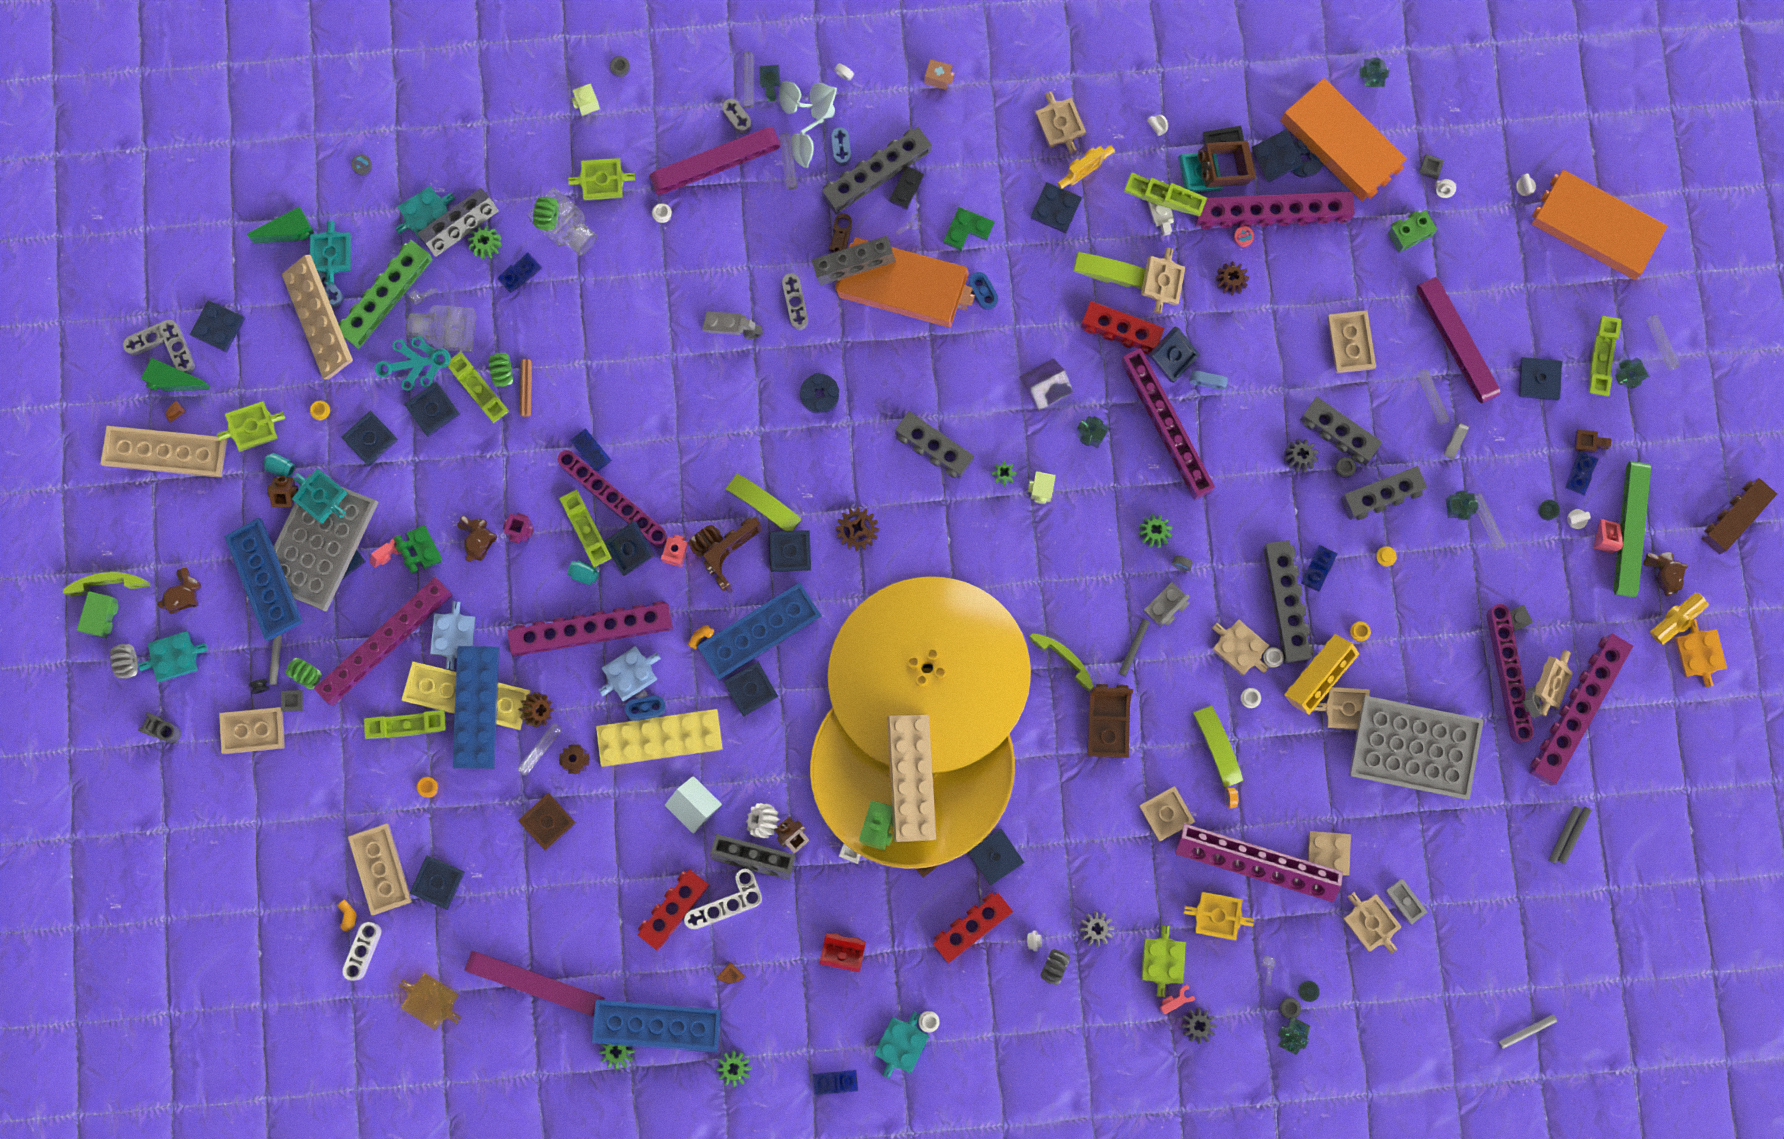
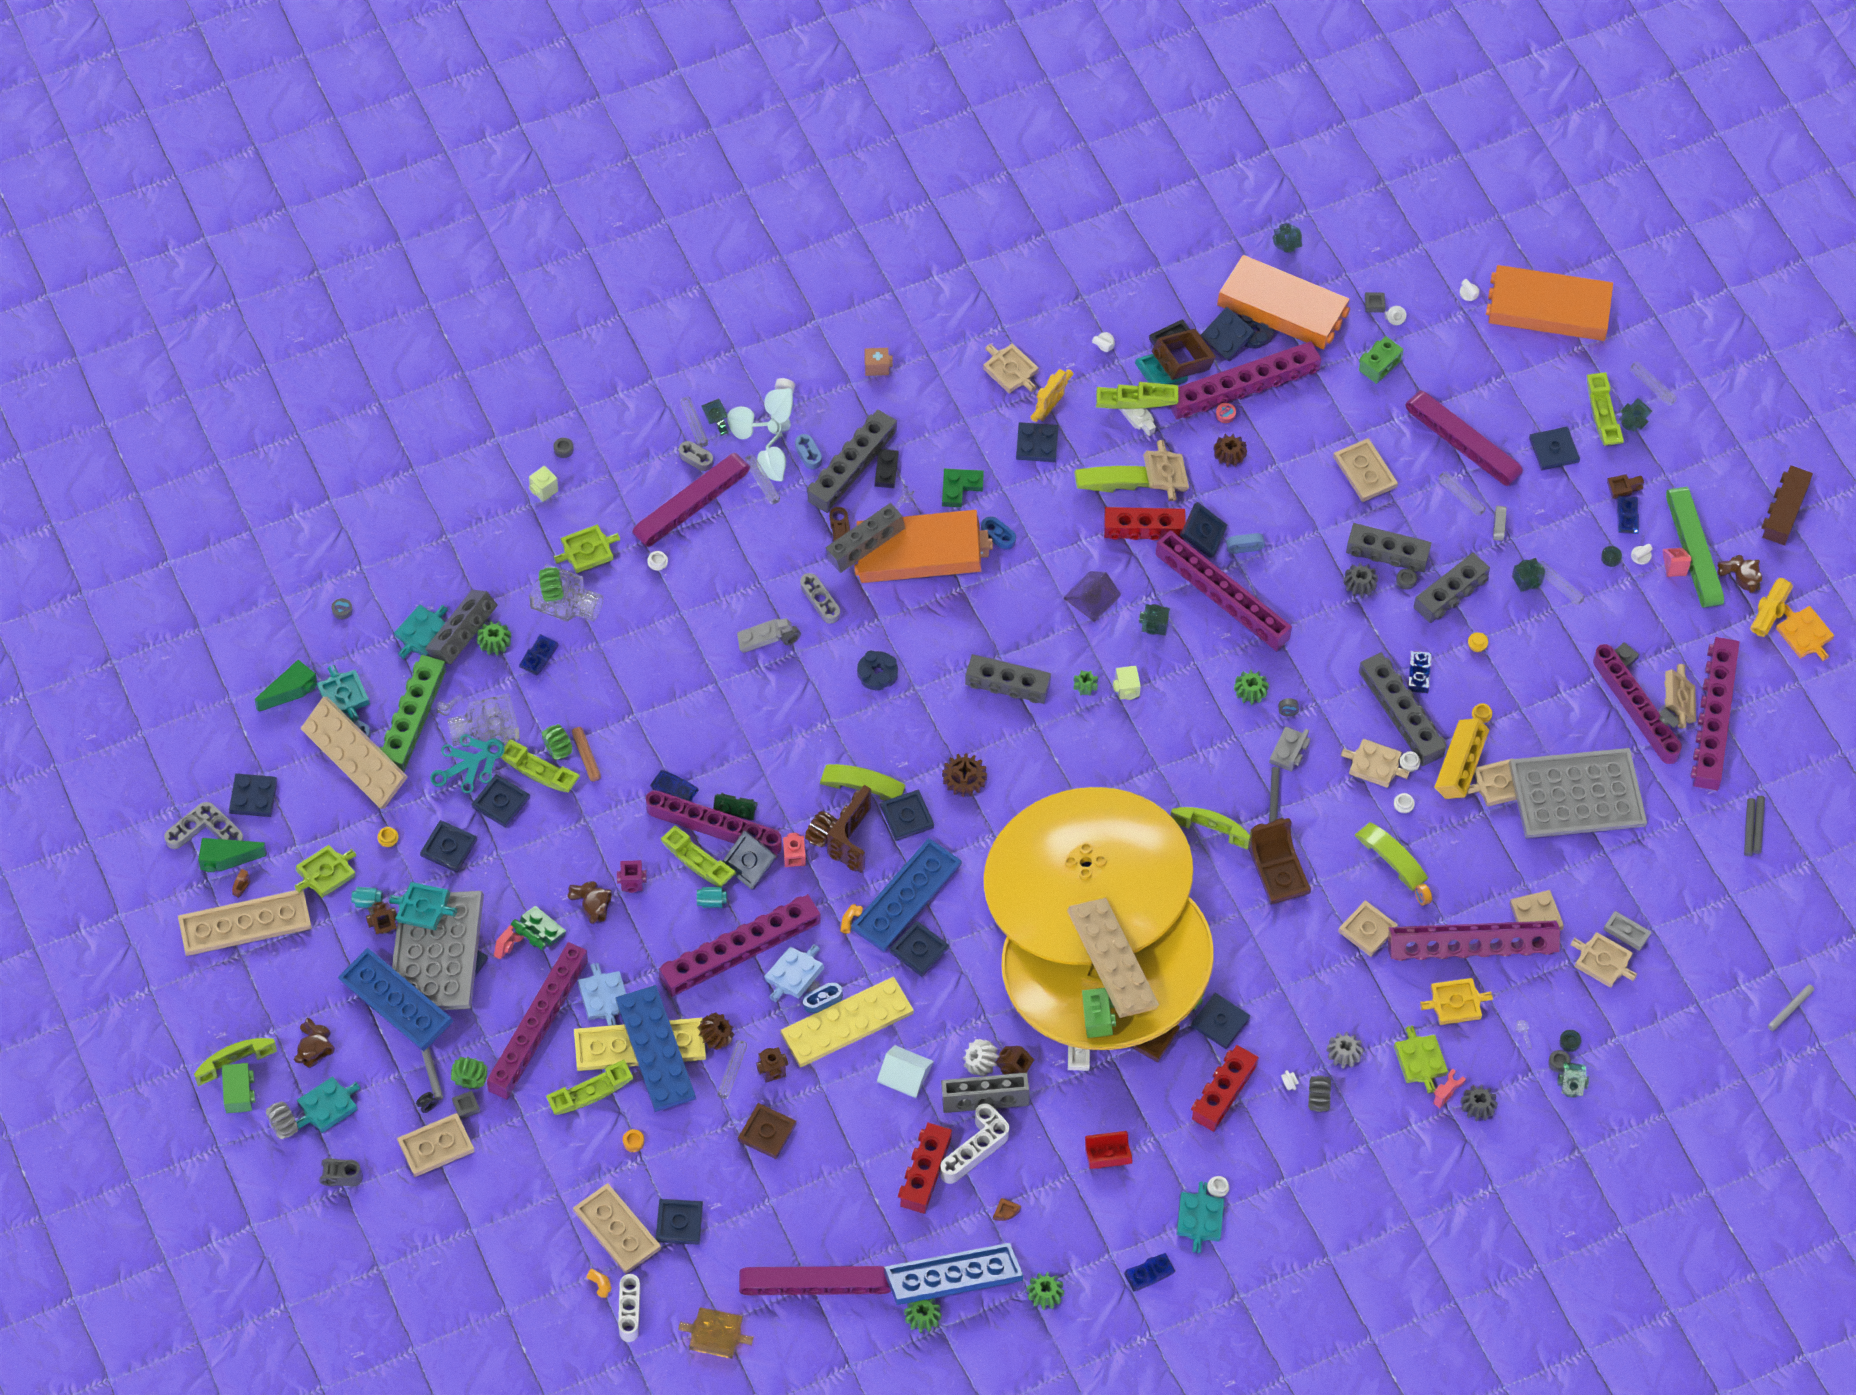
camera: 20 degrees left, 20 degrees down
none -> dark green hinge [713,792,758,820]

